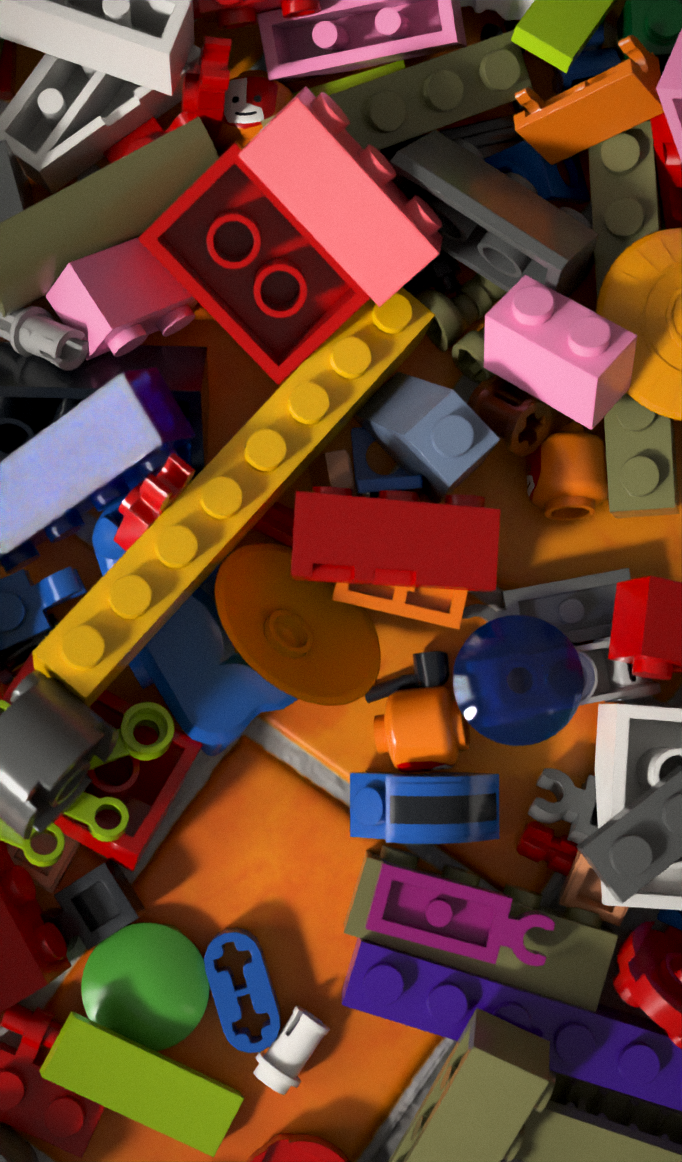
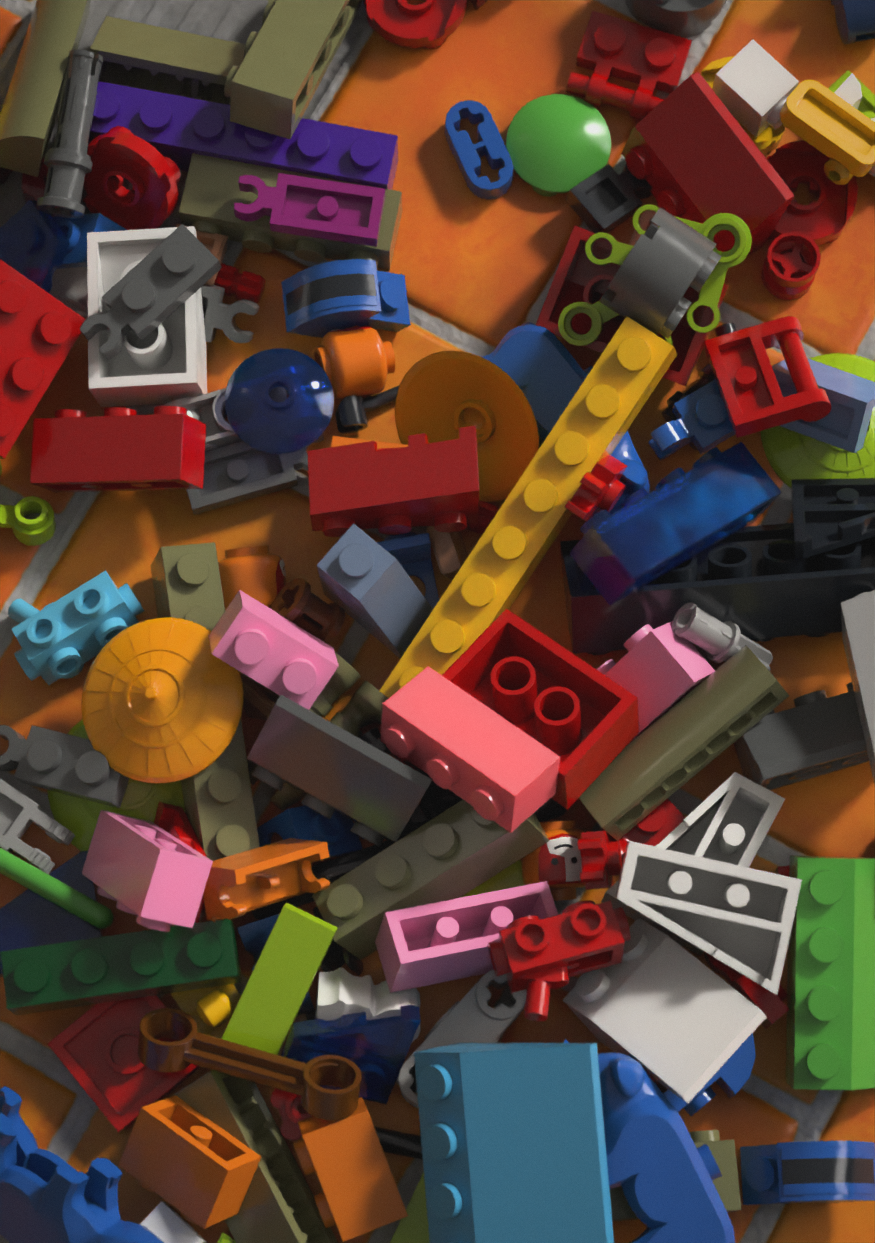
camera: 175 degrees right, 10 degrees down
lime tile [39,1011,244,1157] -> none
white pin [253,1005,330,1095] -> none

